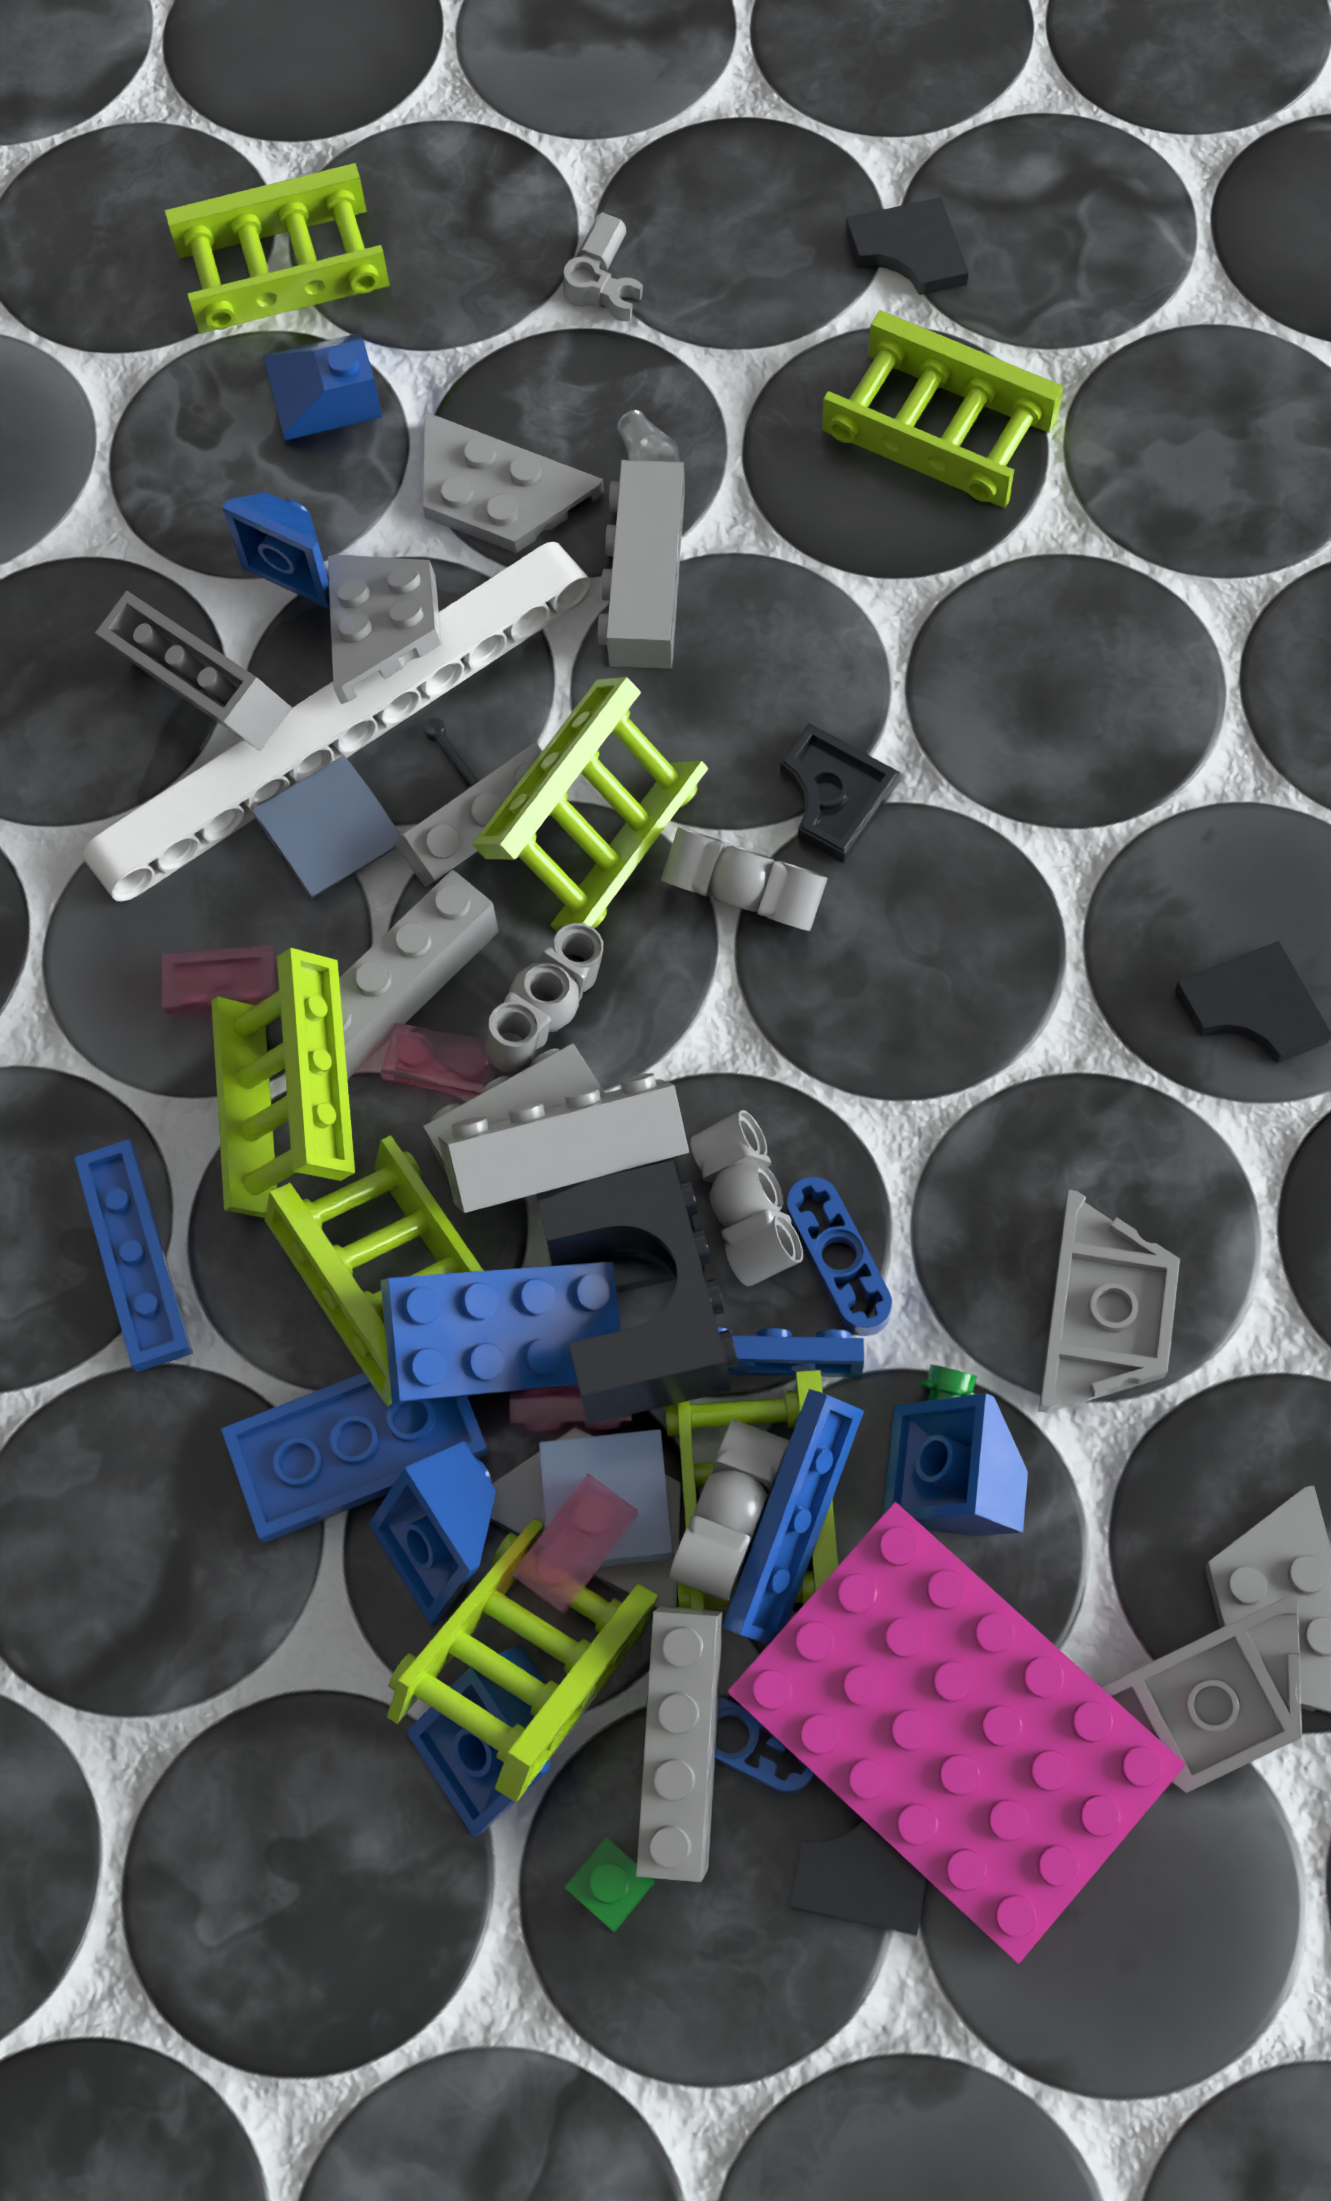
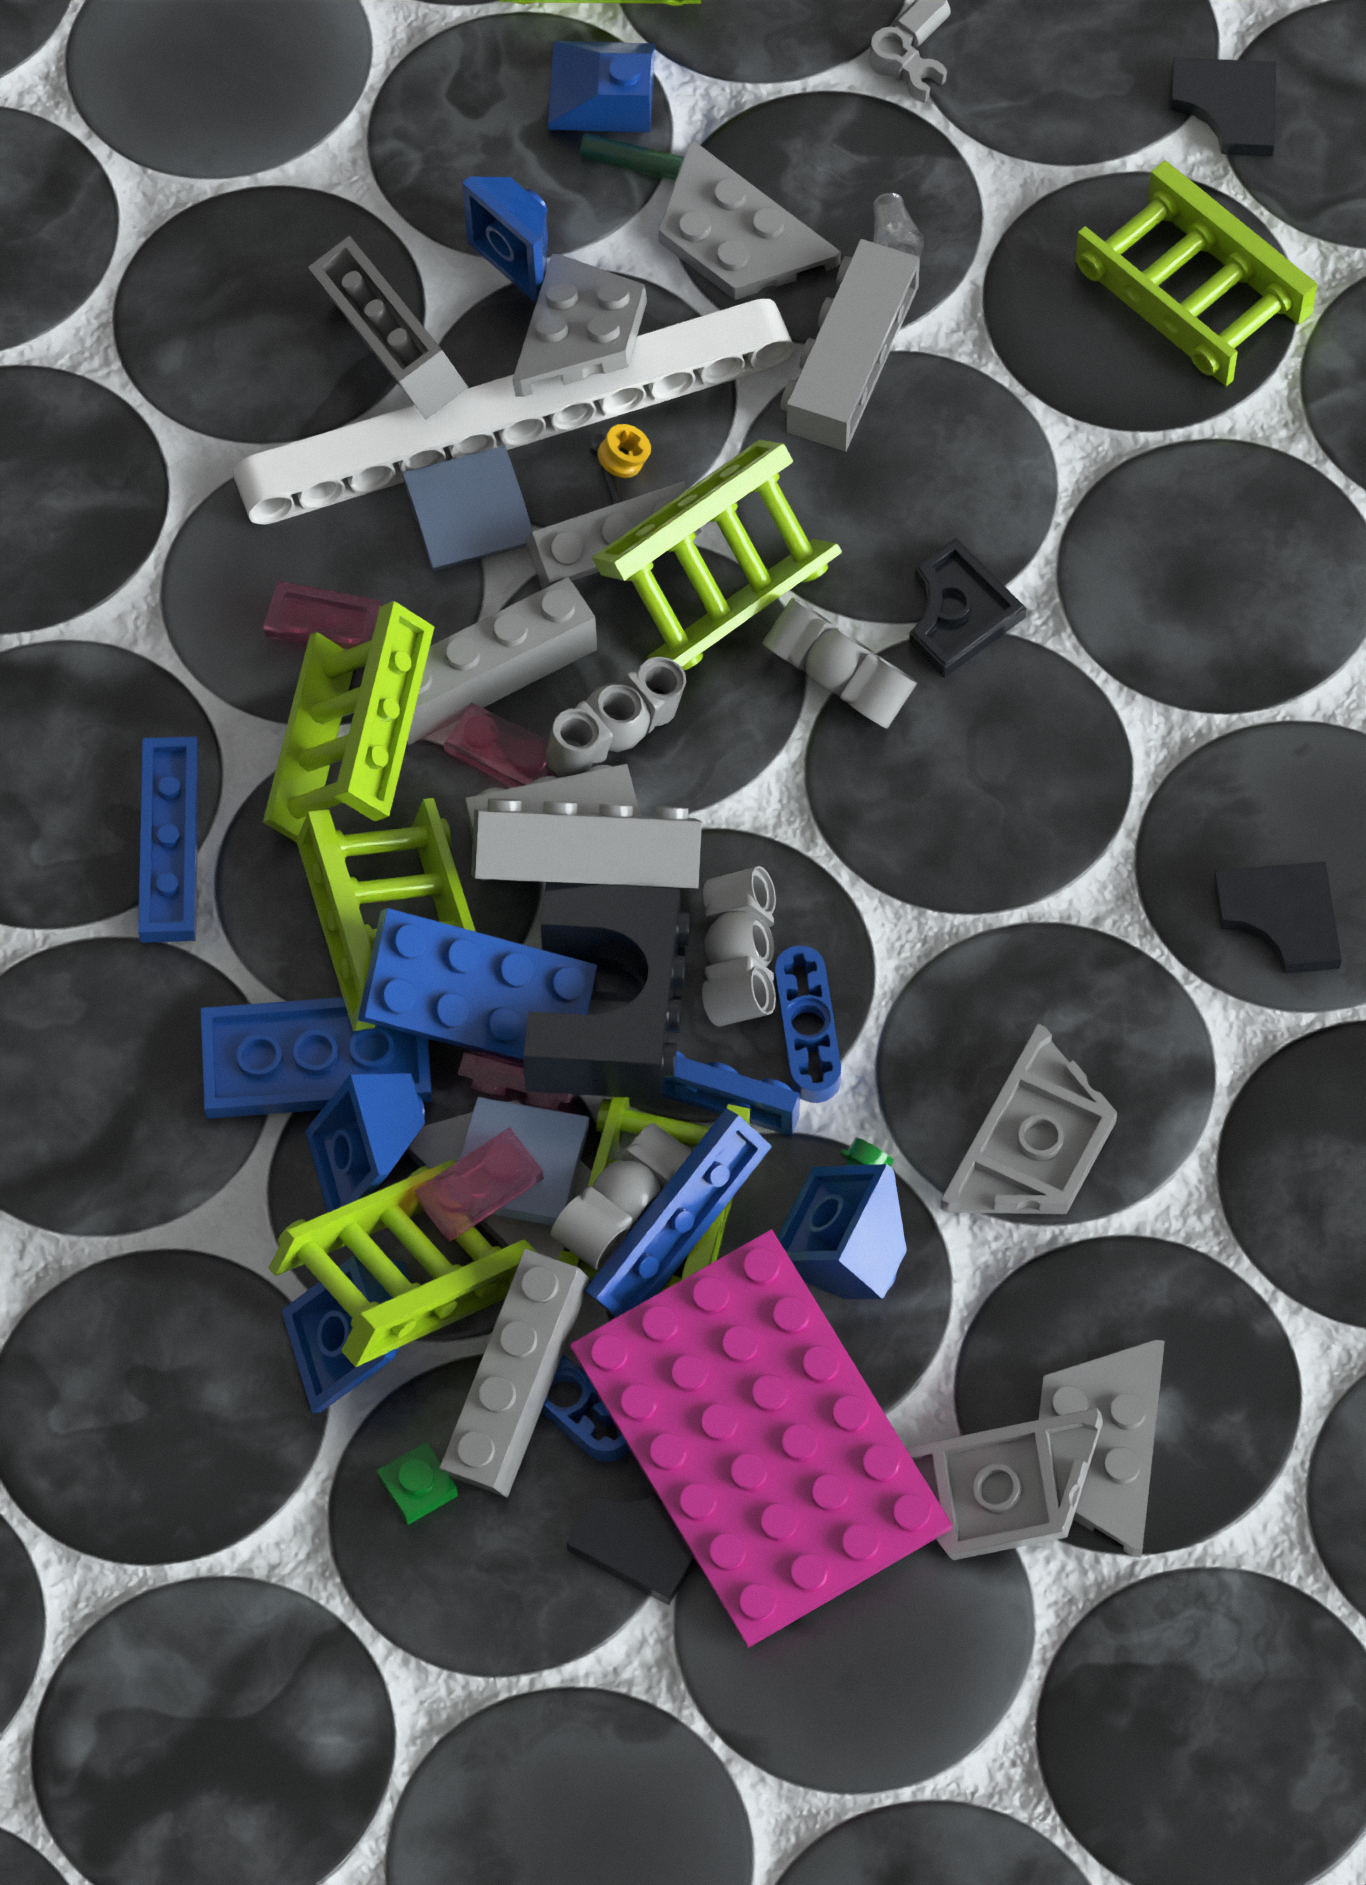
camera: 15 degrees right, 5 degrees down
none -> clear green piece [580,133,684,181]
none -> yellow bush [597,424,651,478]

